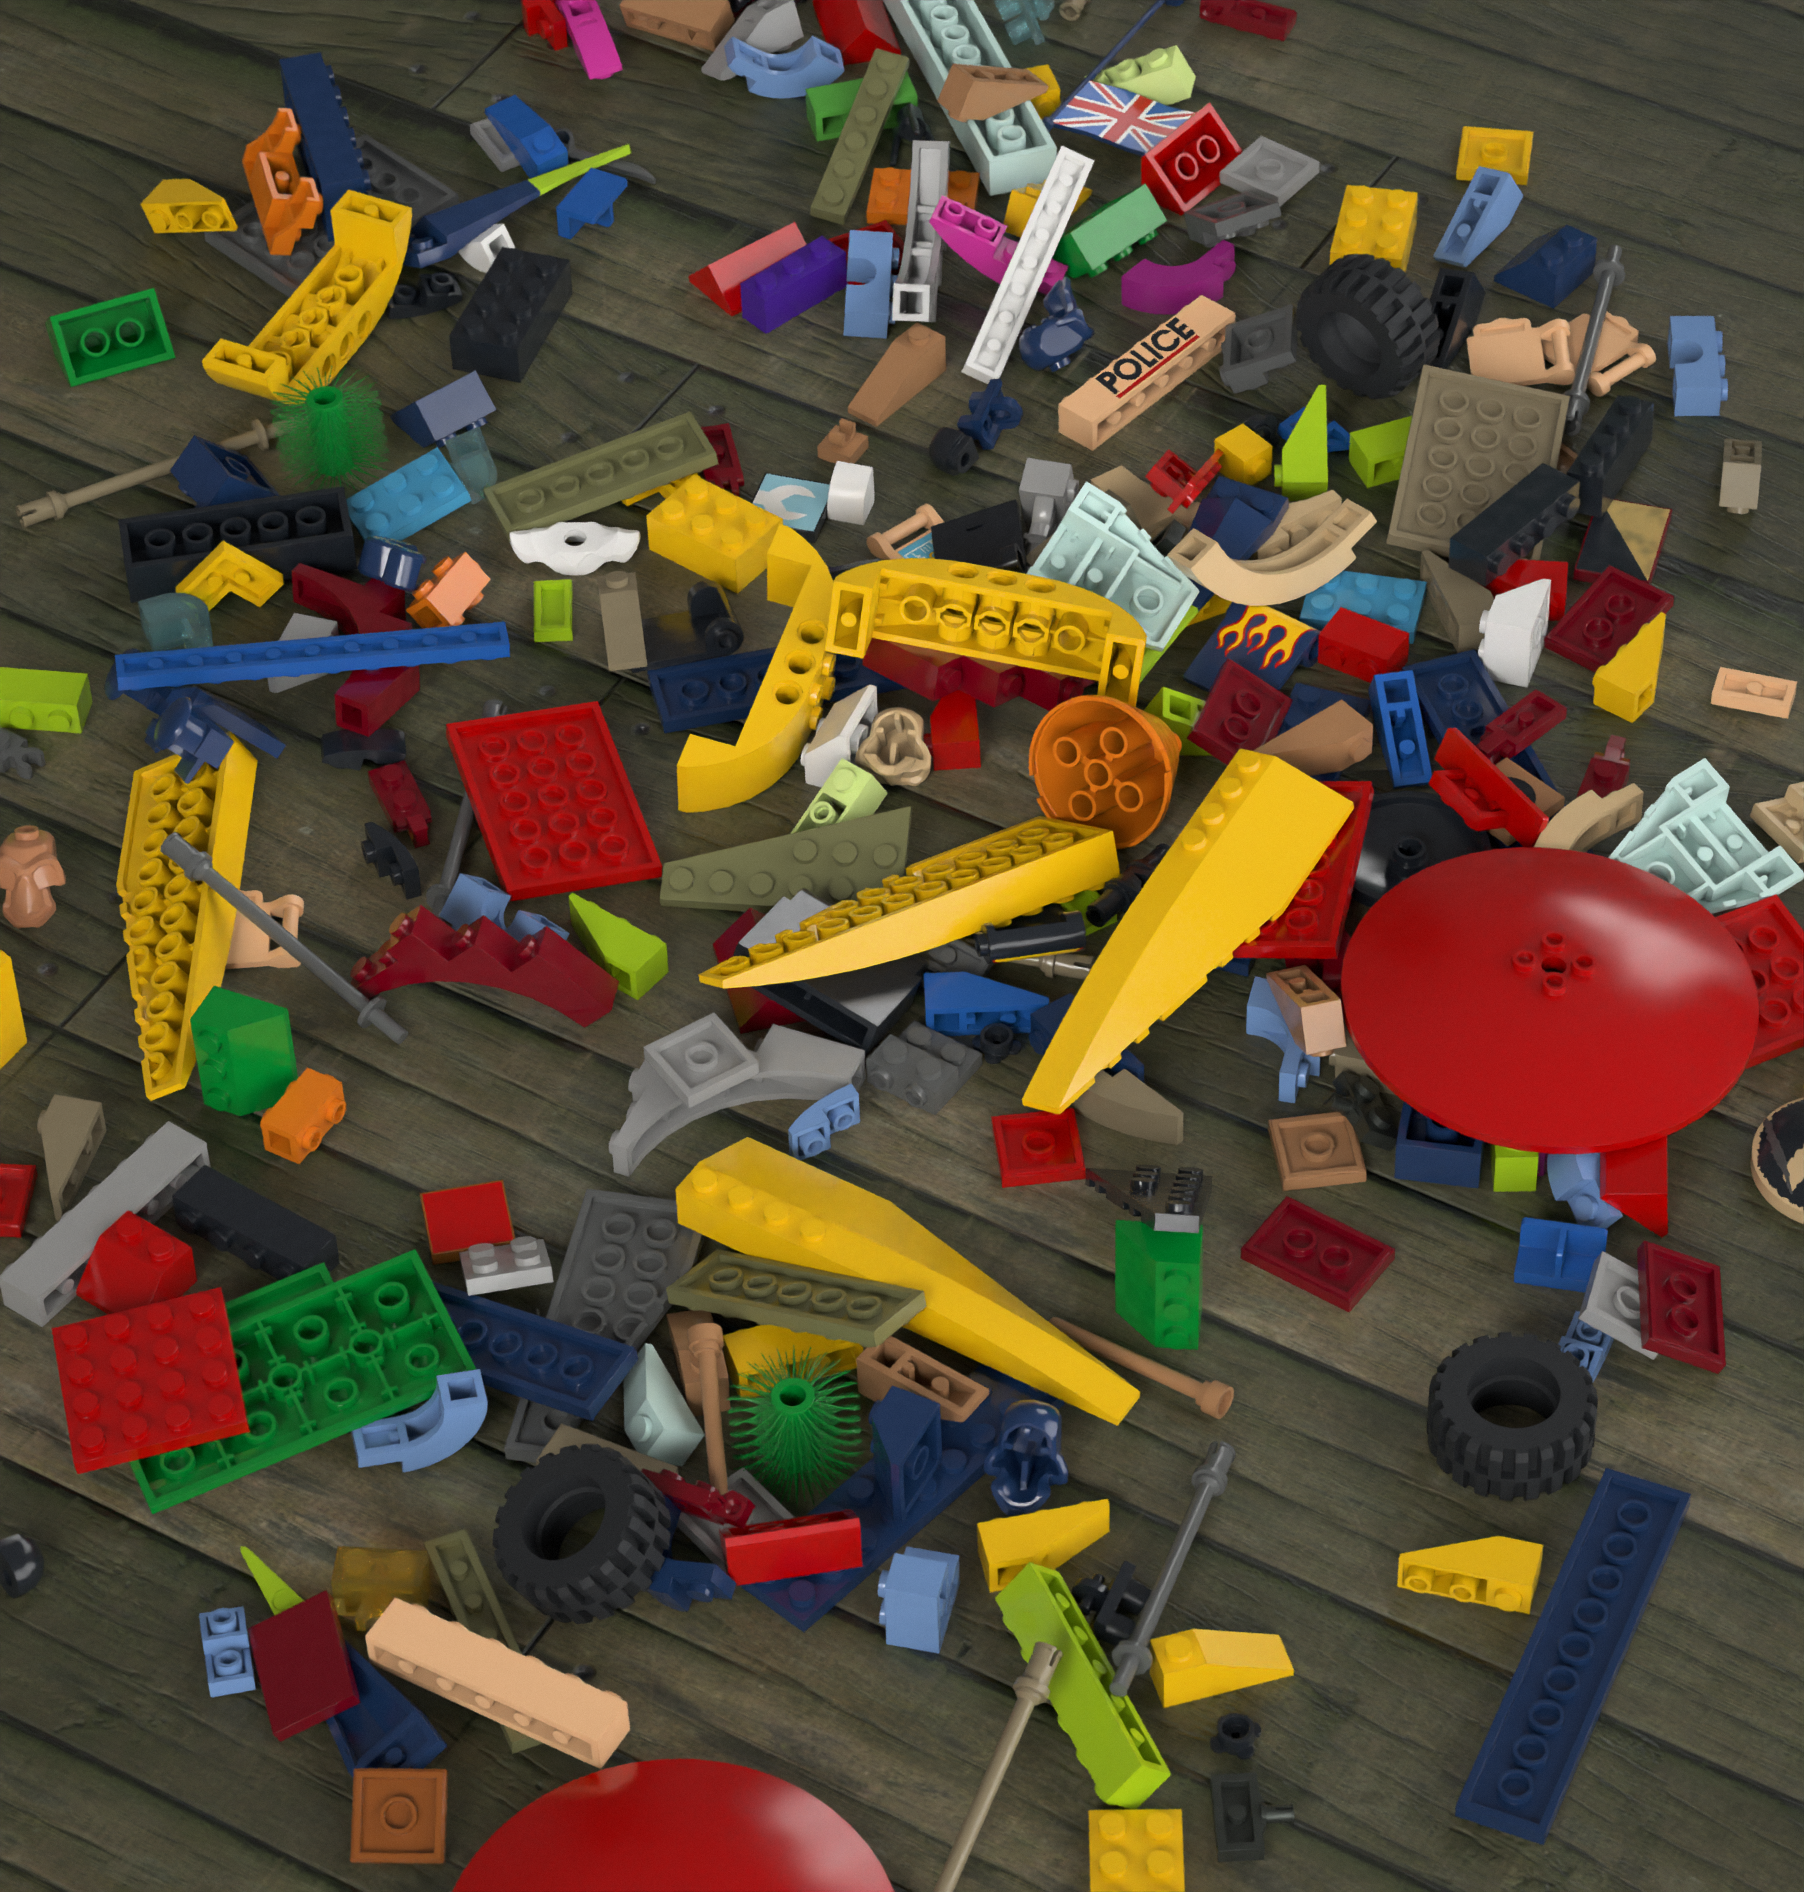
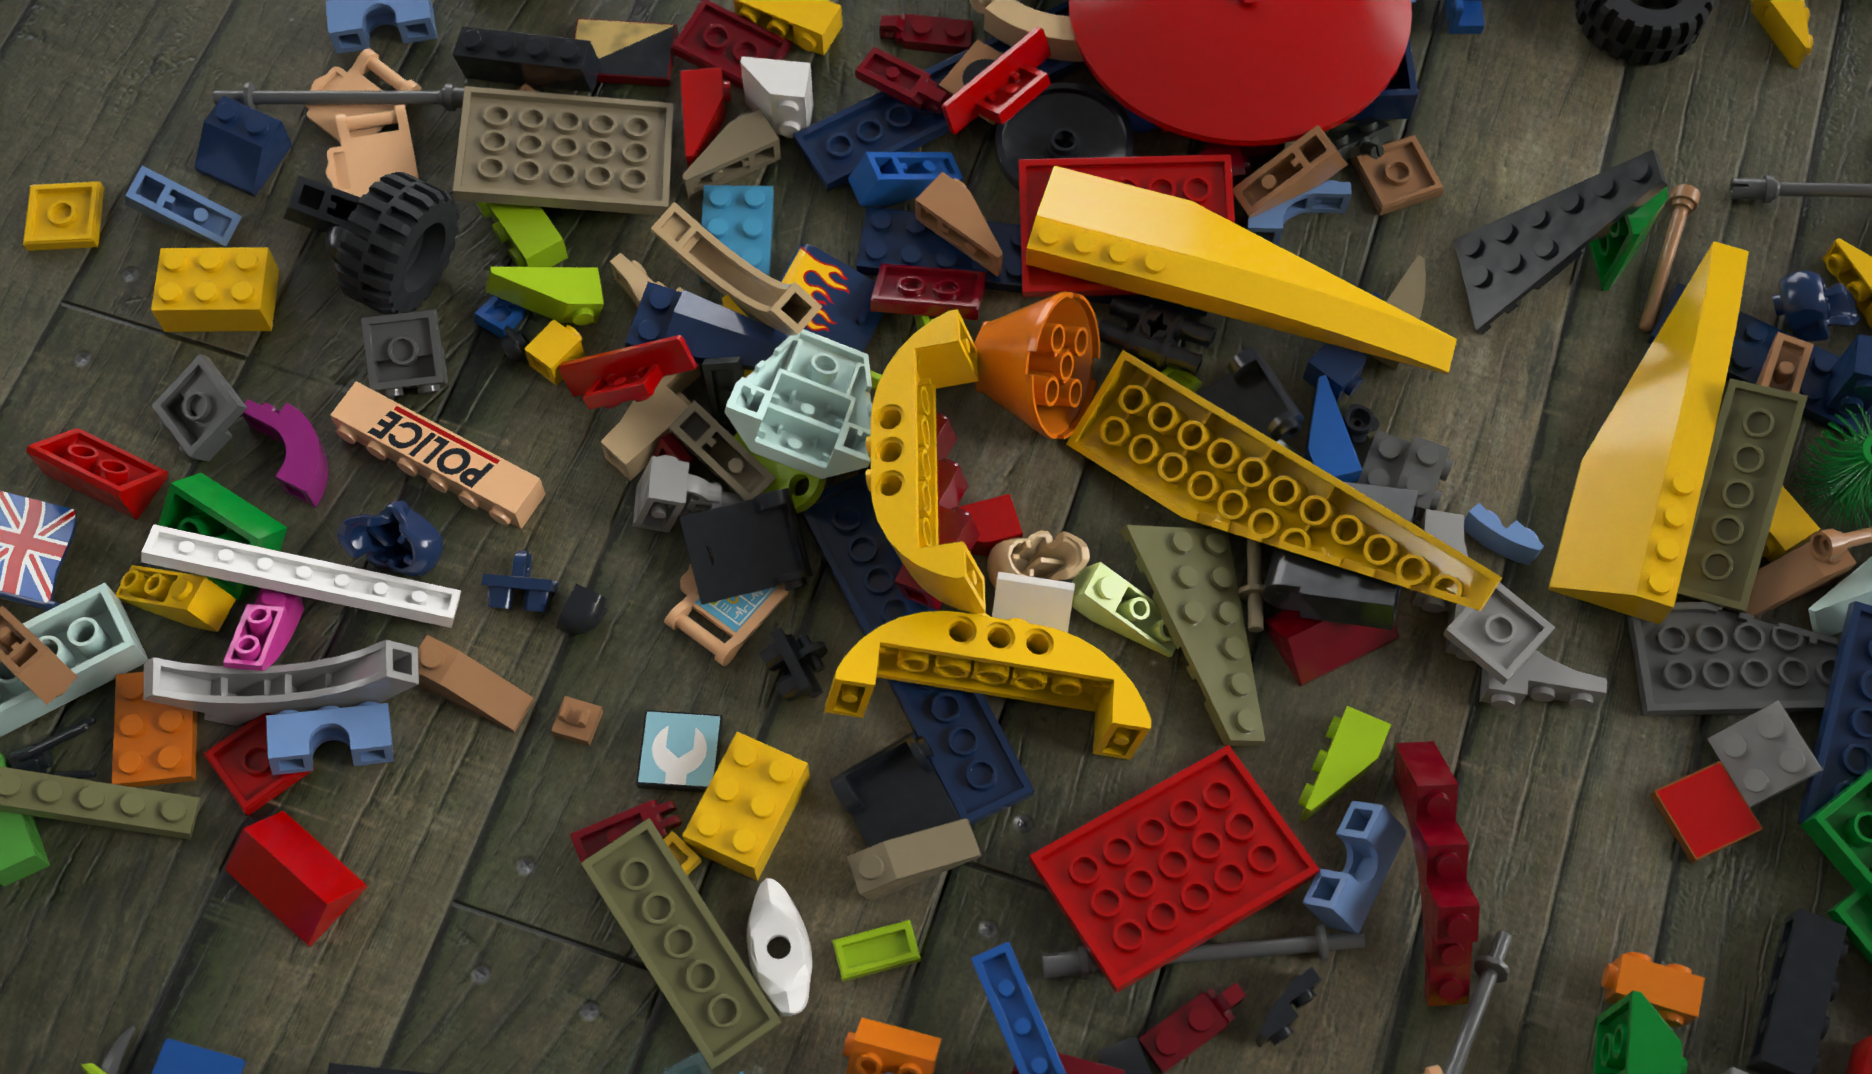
camera: 105 degrees left, 20 degrees up
dark purple brick [740,236,847,334] -> none
white brick [827,461,875,525] -> none
red tile [991,1108,1086,1188] -> none
light grey plate [1220,136,1319,207] -> none
dark red tile [1240,1196,1395,1313] -> none
red brick [1318,607,1409,683] -> none
black brick [1448,463,1580,587] -> none

